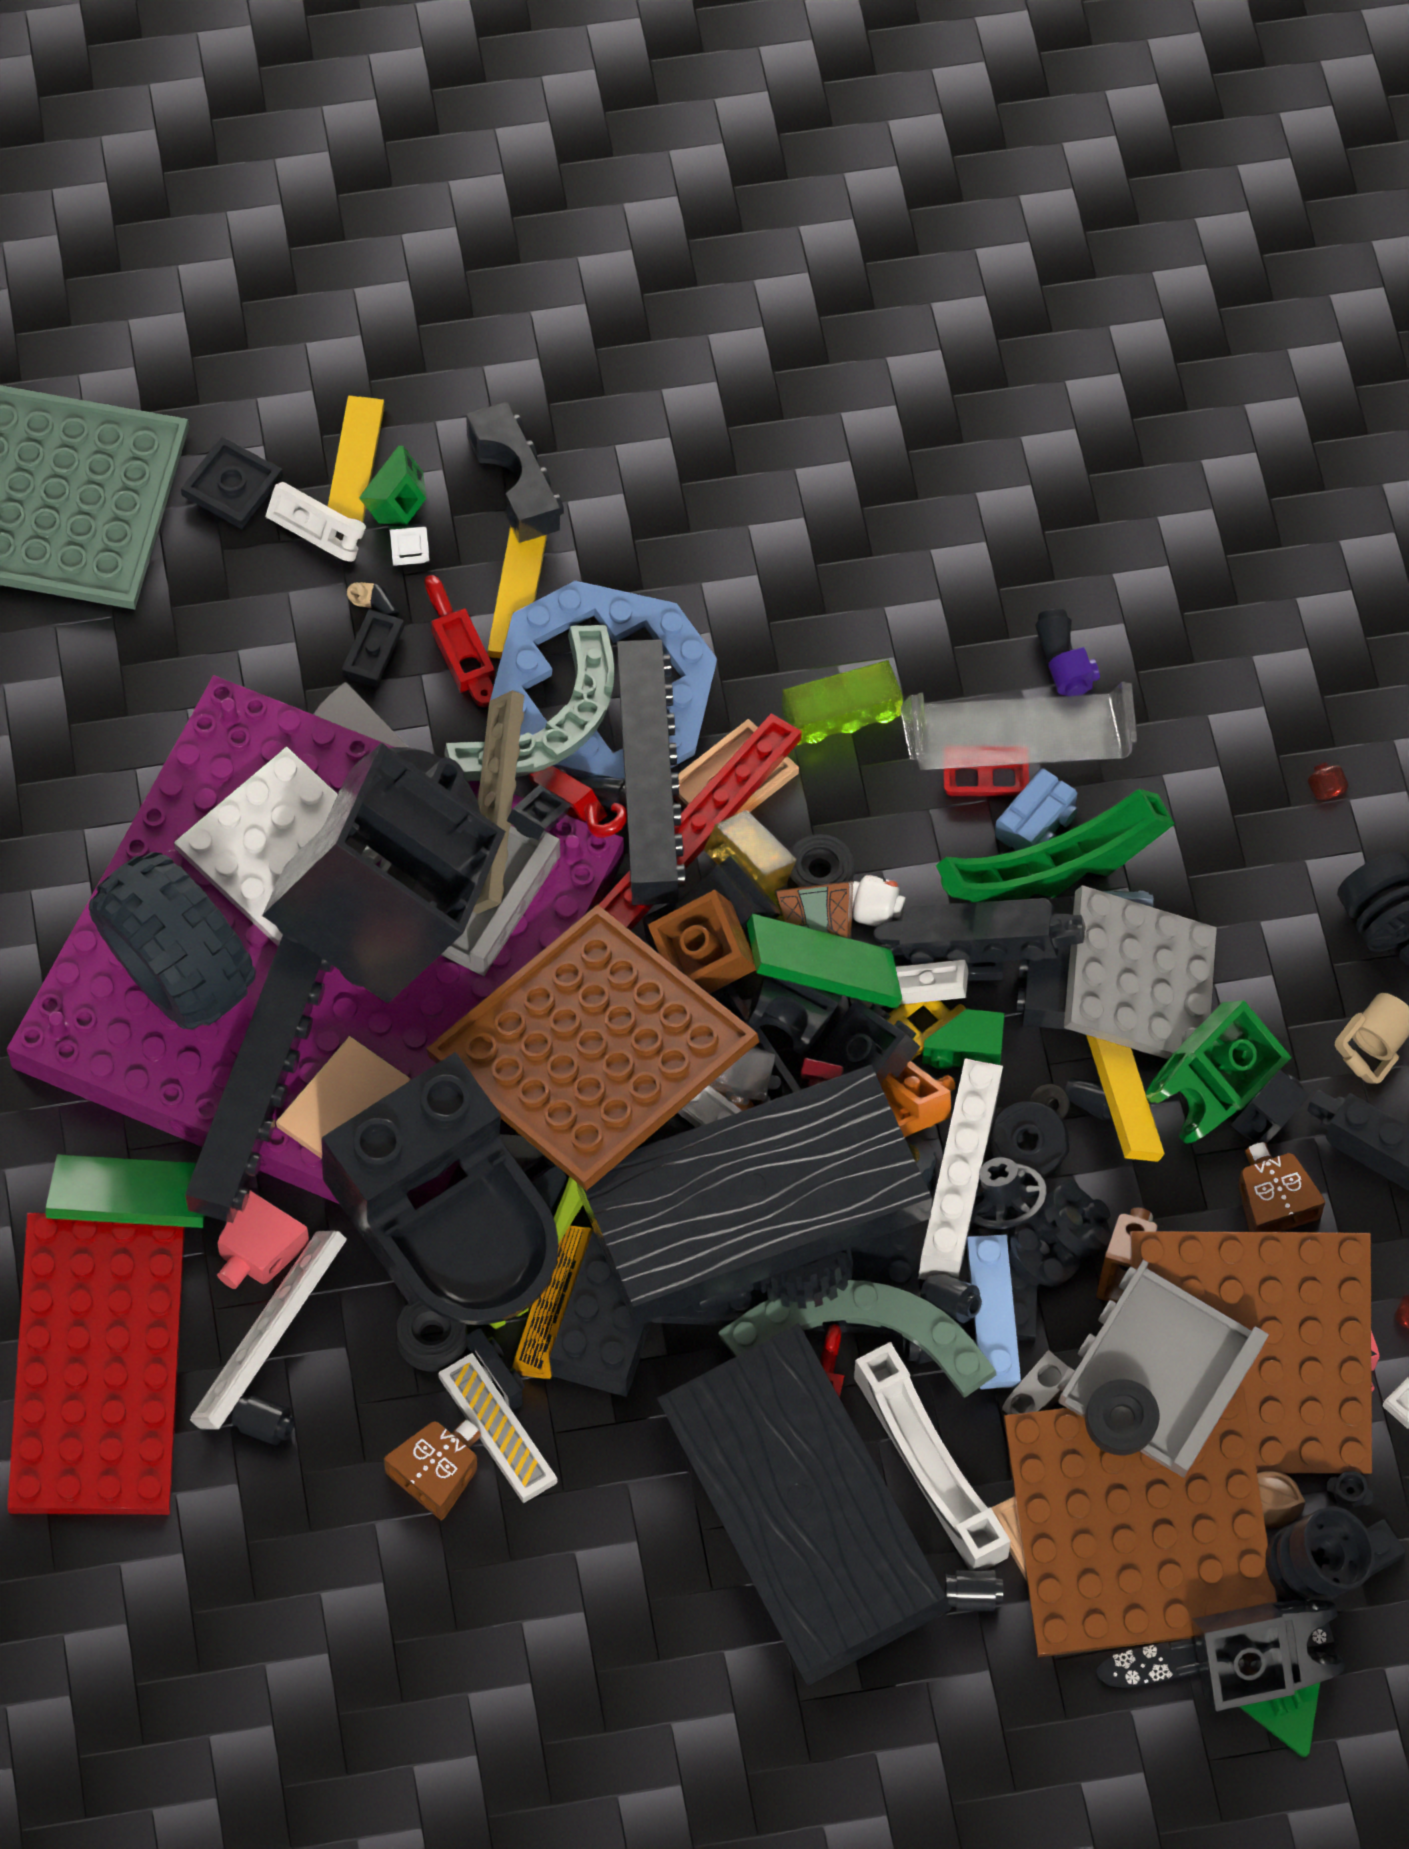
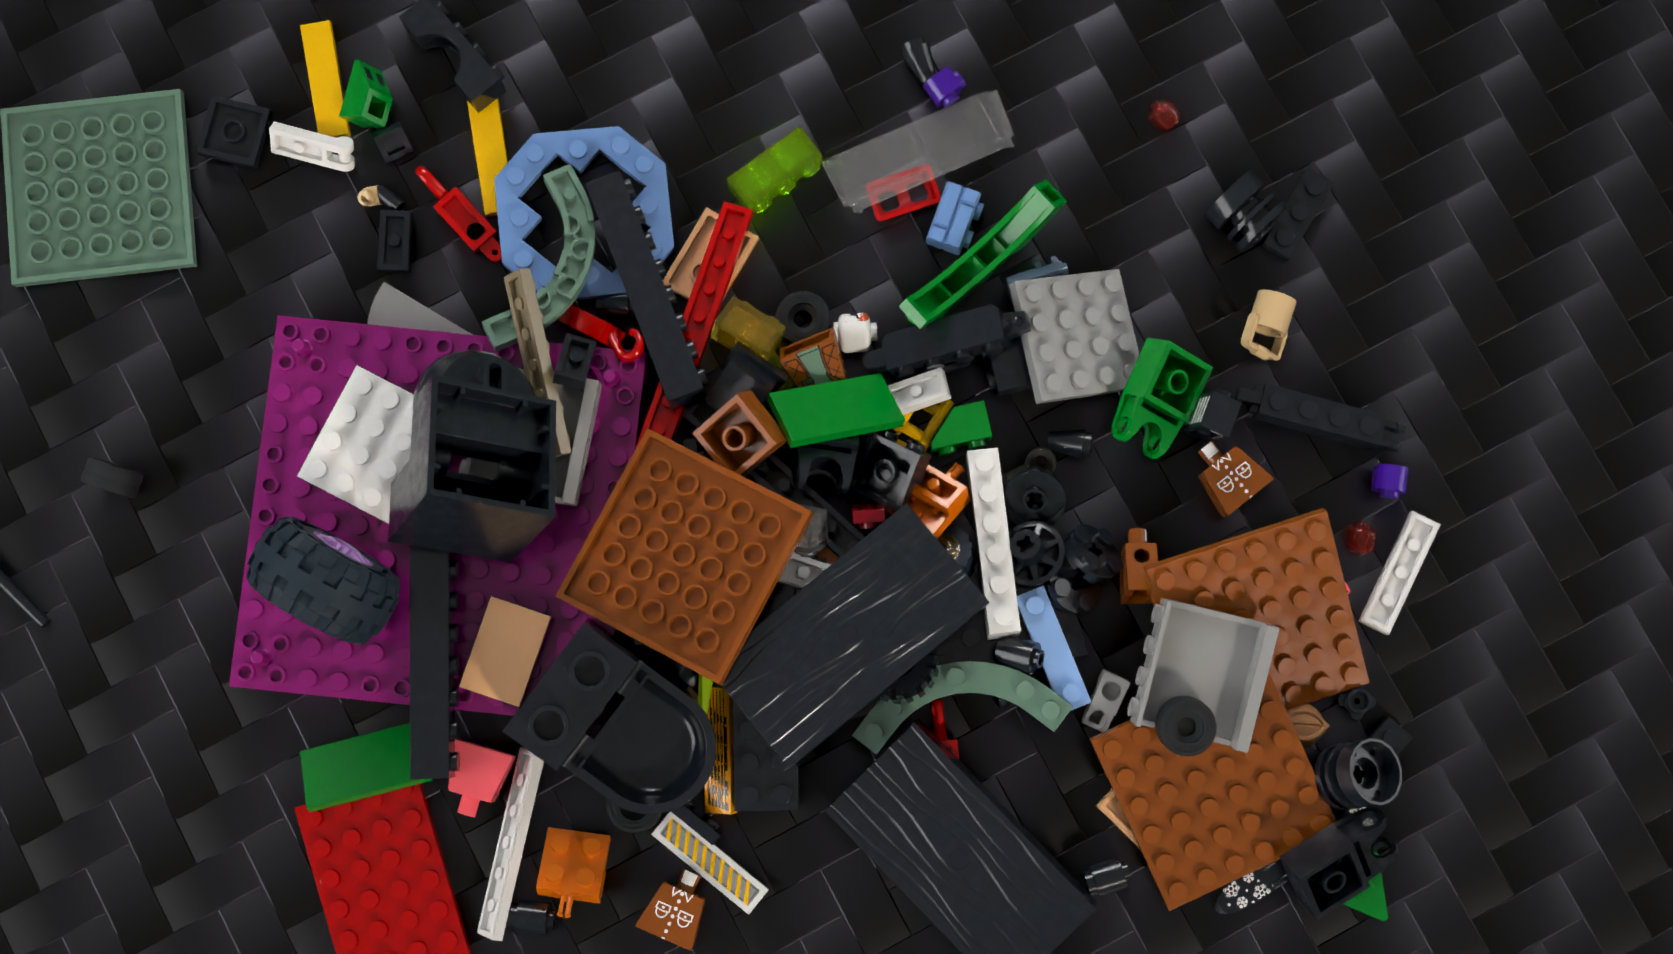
camera: 15 degrees left, 20 degrees up
white arch [854,1342,1011,1570] -> none
yellow tile [1086,1035,1165,1162] -> none
none -> orange plate [536,827,611,918]

